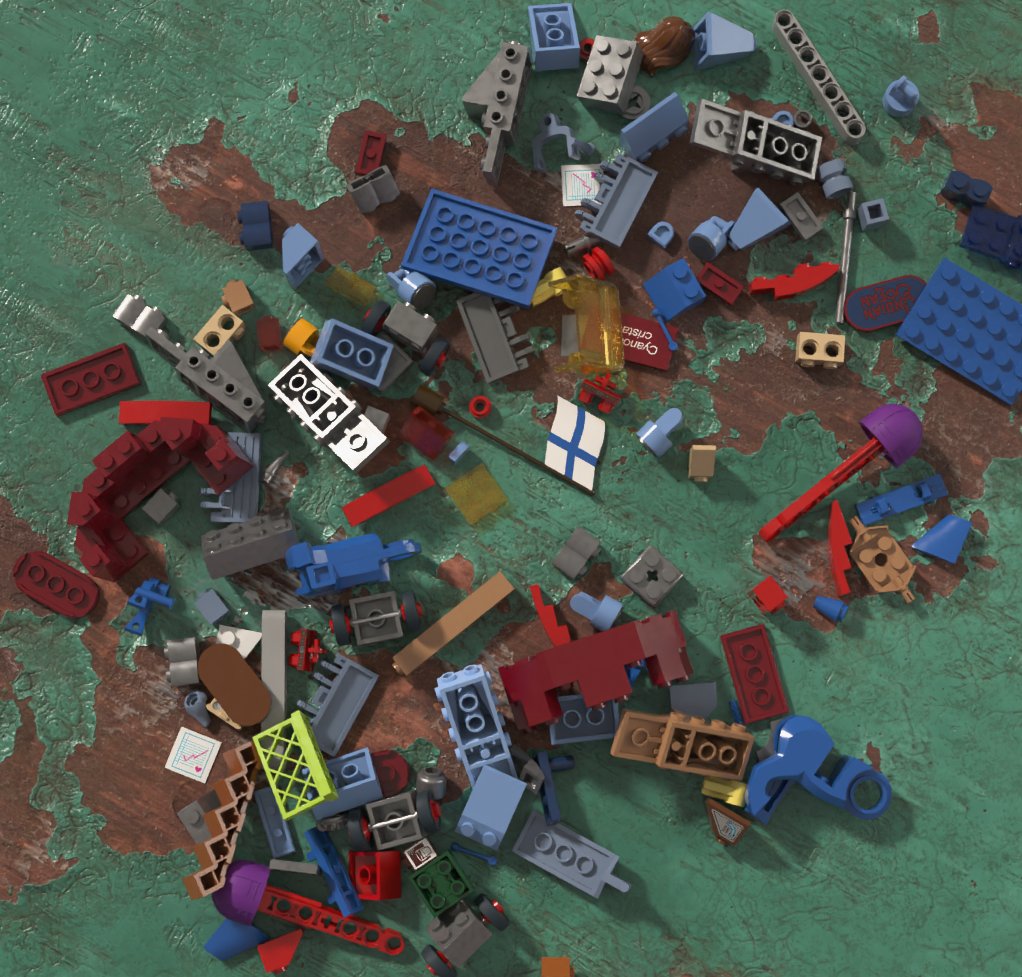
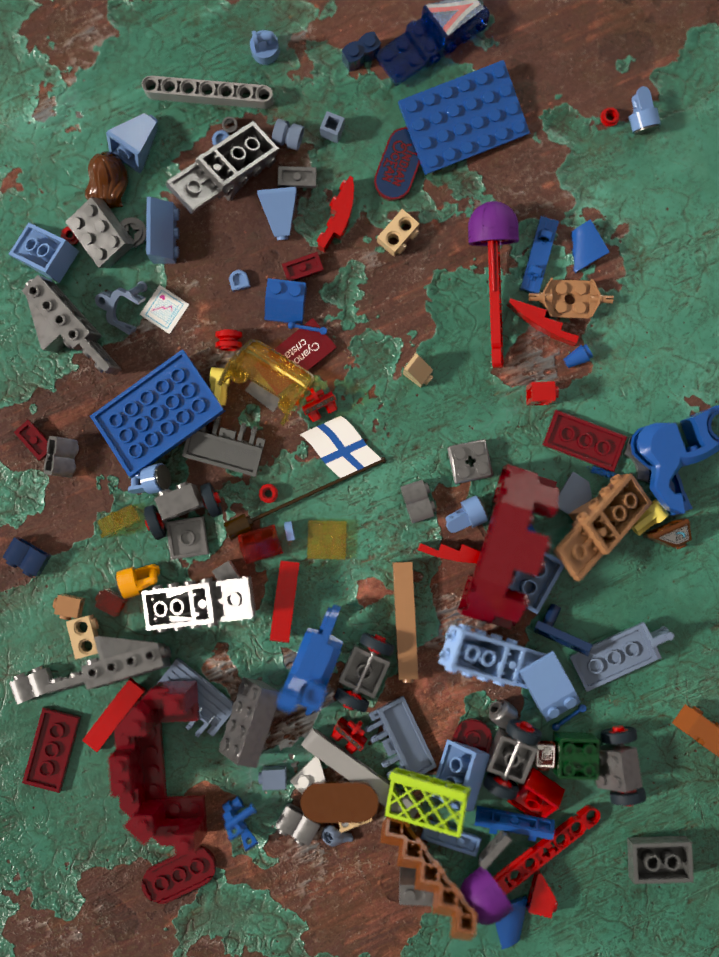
camera: 55 degrees left, 5 degrees up
flat silver brick [142,489,181,526] -> none
white sticker [165,727,222,783] -> none
flat silver helmet [261,451,289,485] -> none
medium blue slope [282,223,324,290] -> none
medium blue brick [309,318,394,389] -> none
flat silver gear [316,813,348,832] -> none
flat silver slope [509,744,545,795] -> none
flat silver pin [563,233,603,257] -> none
sand blue hinge [574,154,658,250] -> none
medium blue piece [636,408,683,458] -> none
medium blue piece [688,216,735,261] -> none
flat silver bar [835,192,857,324] -> none

